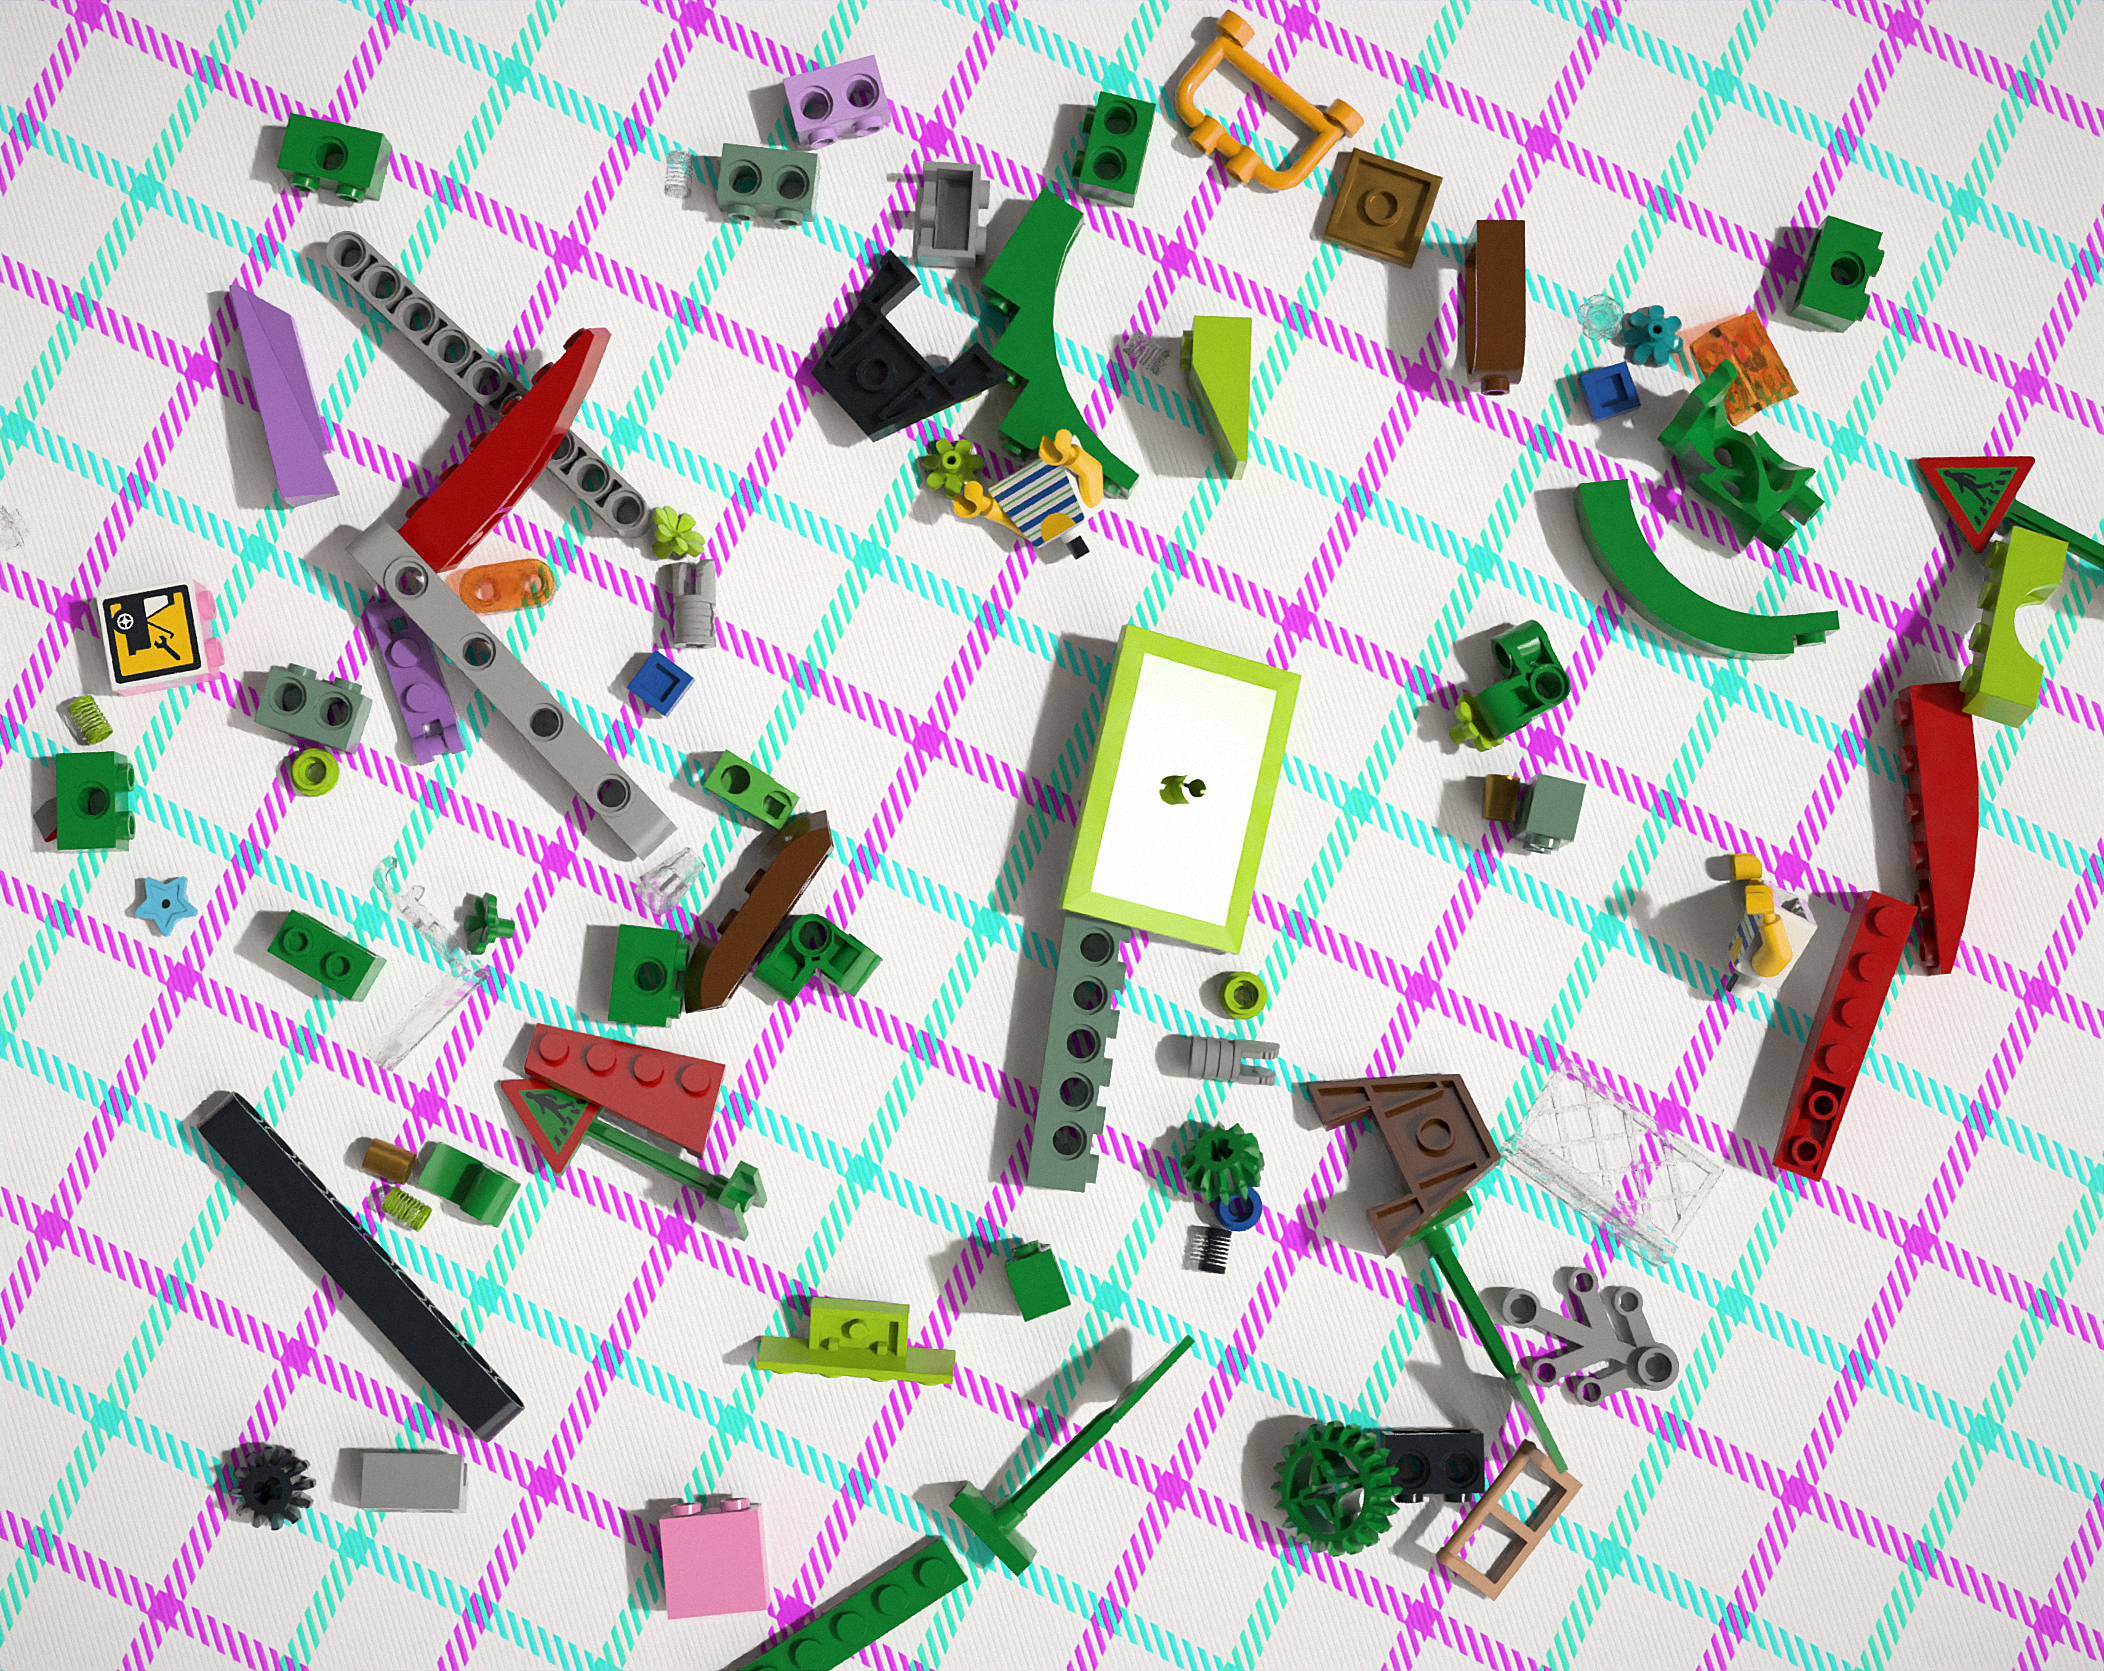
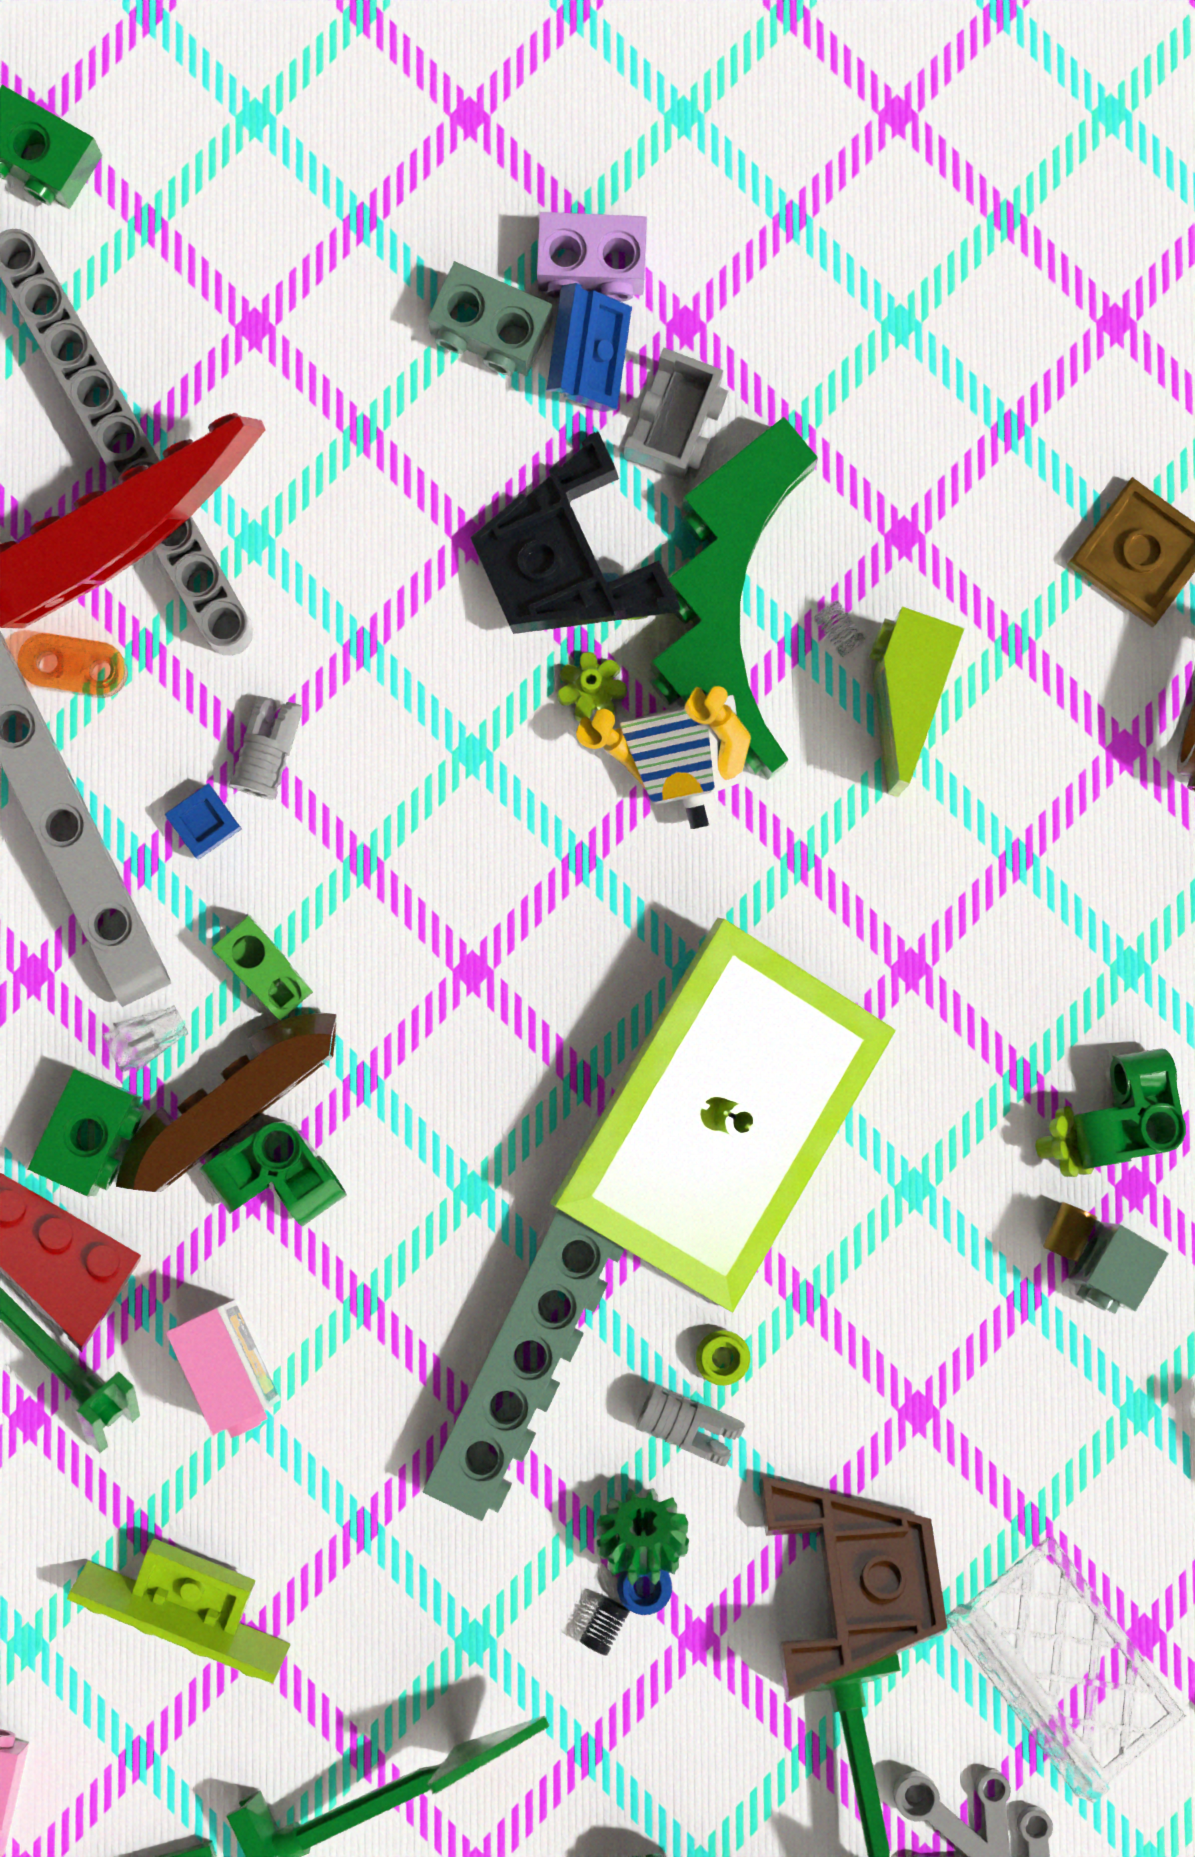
camera: 15 degrees right, 0 degrees up
lime plant [652,506,705,559] -> none
clear piece [664,150,694,199] -> none
green brick [1004,1239,1071,1322] -> none
green brick [1071,91,1156,208] -> none
light orange bar [1174,9,1365,191] -> none
none -> bright pink piece [166,1300,281,1438]
none -> blue plate [546,283,632,412]

